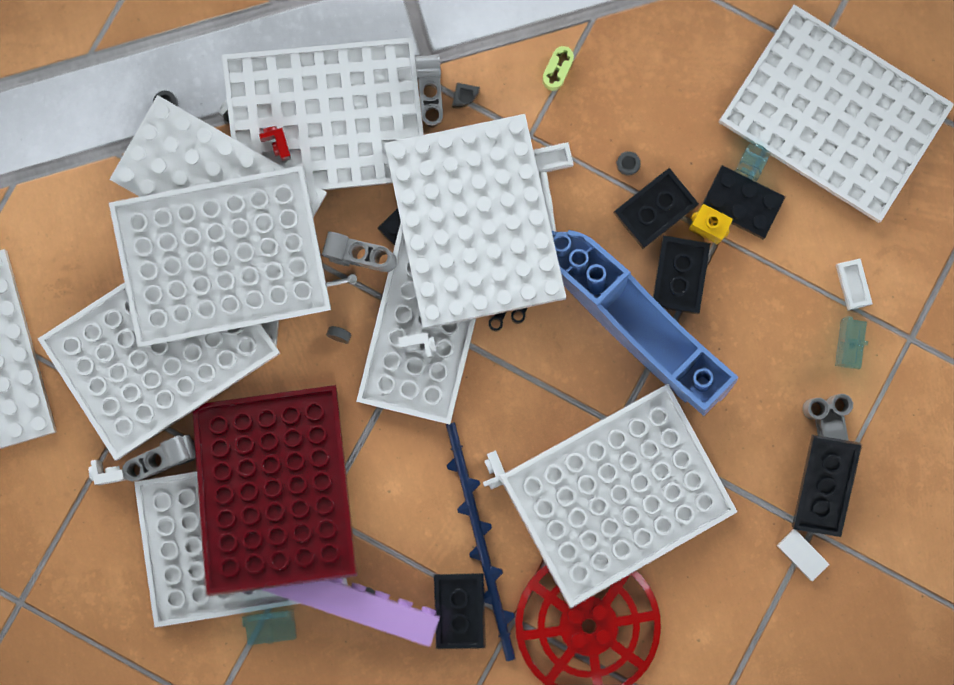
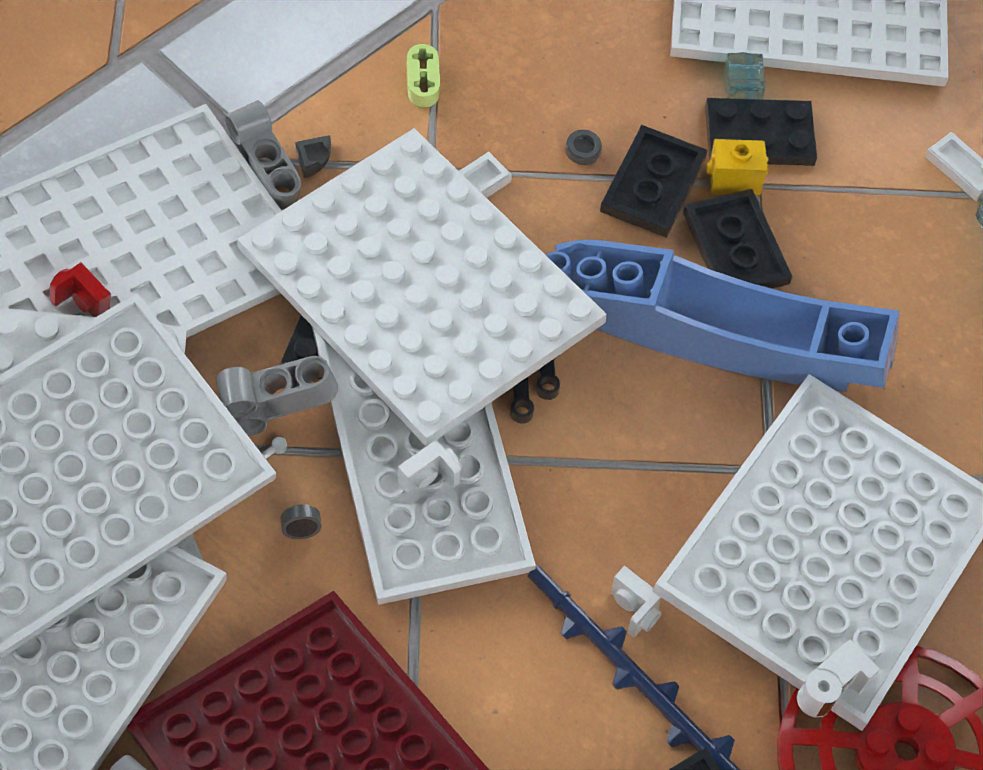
camera: 30 degrees left, 25 degrees down
none -> white leg [797,639,880,717]

